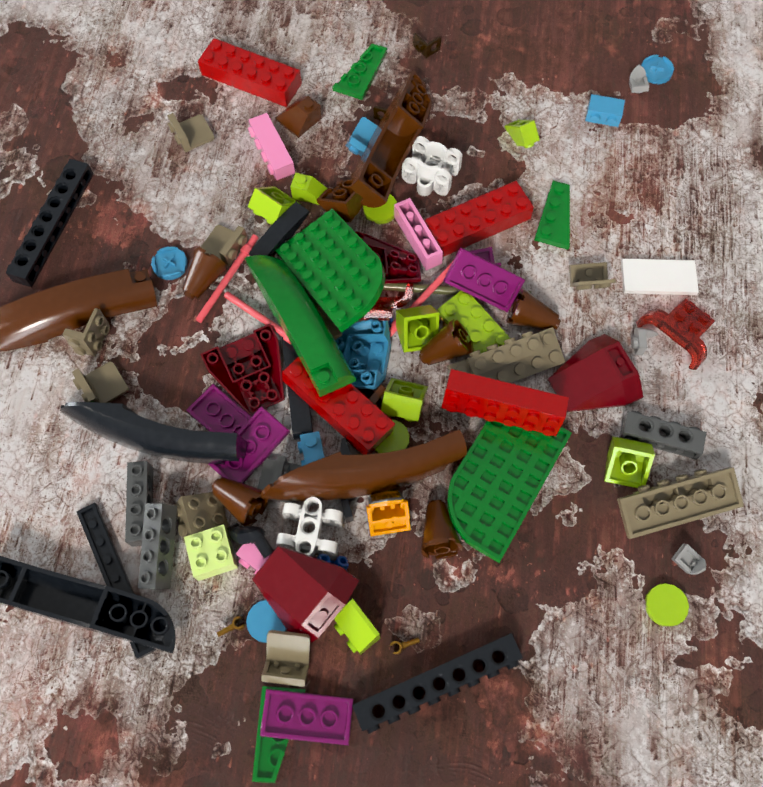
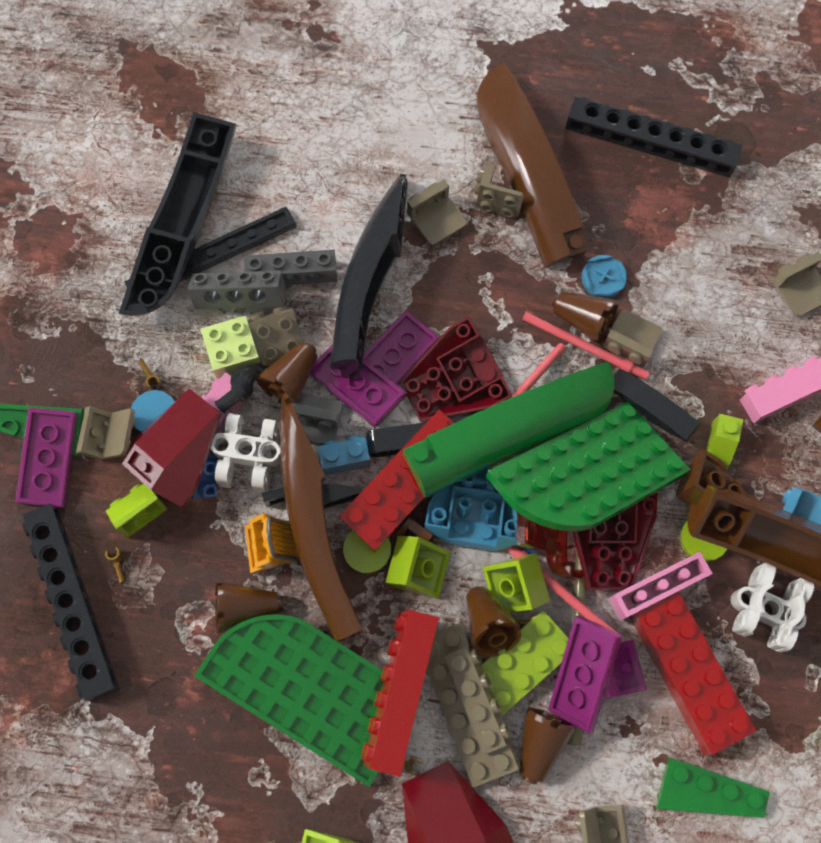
camera: 85 degrees right, 5 degrees up
lime slope [248,186,301,225] -> none

